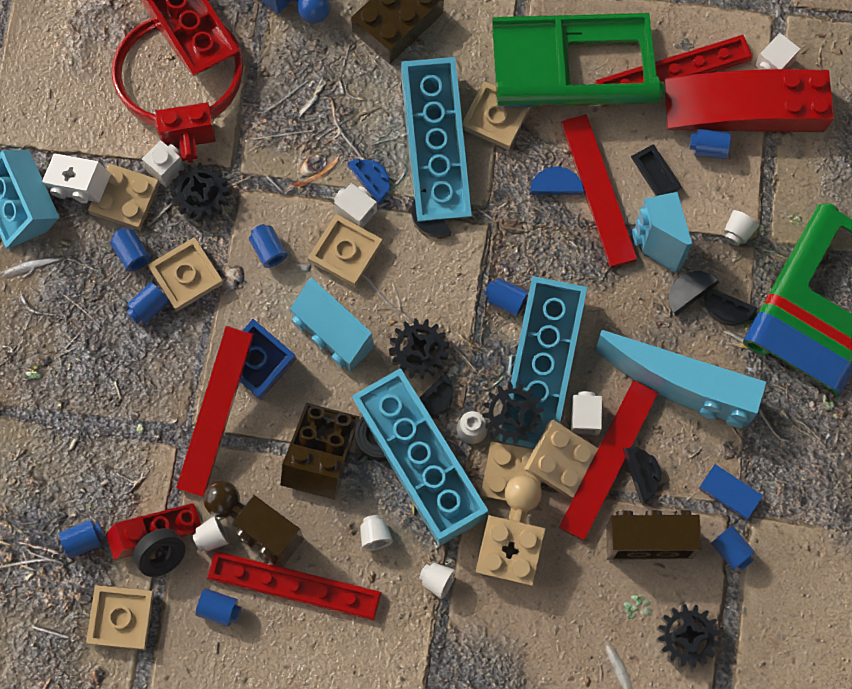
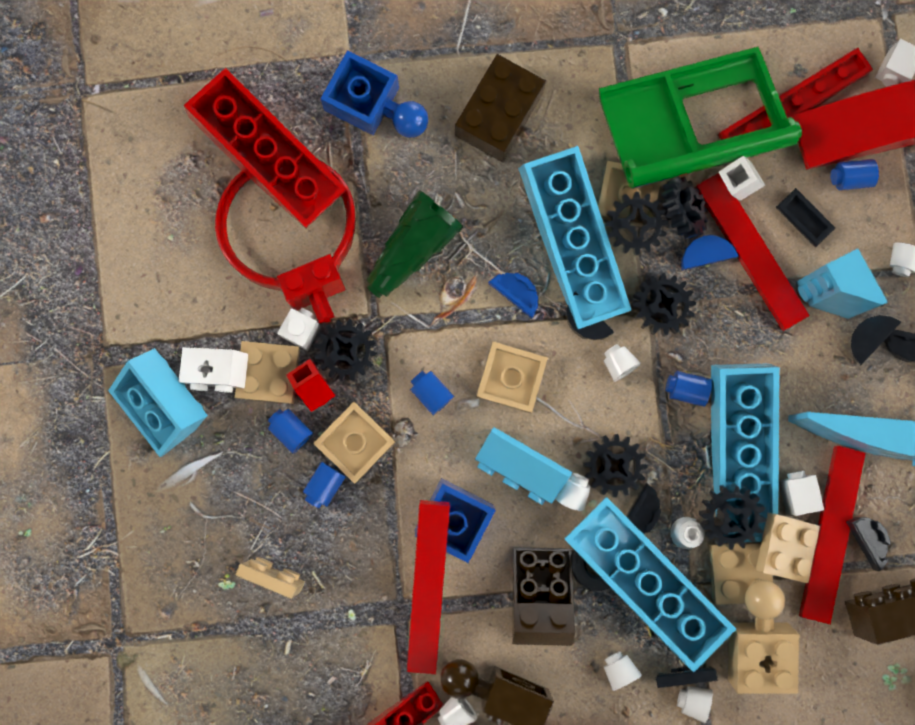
camera: 15 degrees left, 10 degrees up
white brick [334,183,377,228] -> none
none -> tan plate [235,557,305,599]
none -> red brick [286,359,335,412]
none -> dark green cone [366,190,463,298]
none -> white hat [555,473,590,511]
none -> black gear [604,192,669,255]
none -> white hat [604,344,641,382]
none -> black gear [632,273,696,337]
none -> black tile [656,666,718,688]
none -> black gear [661,176,708,239]
none -> white brick [719,156,765,201]

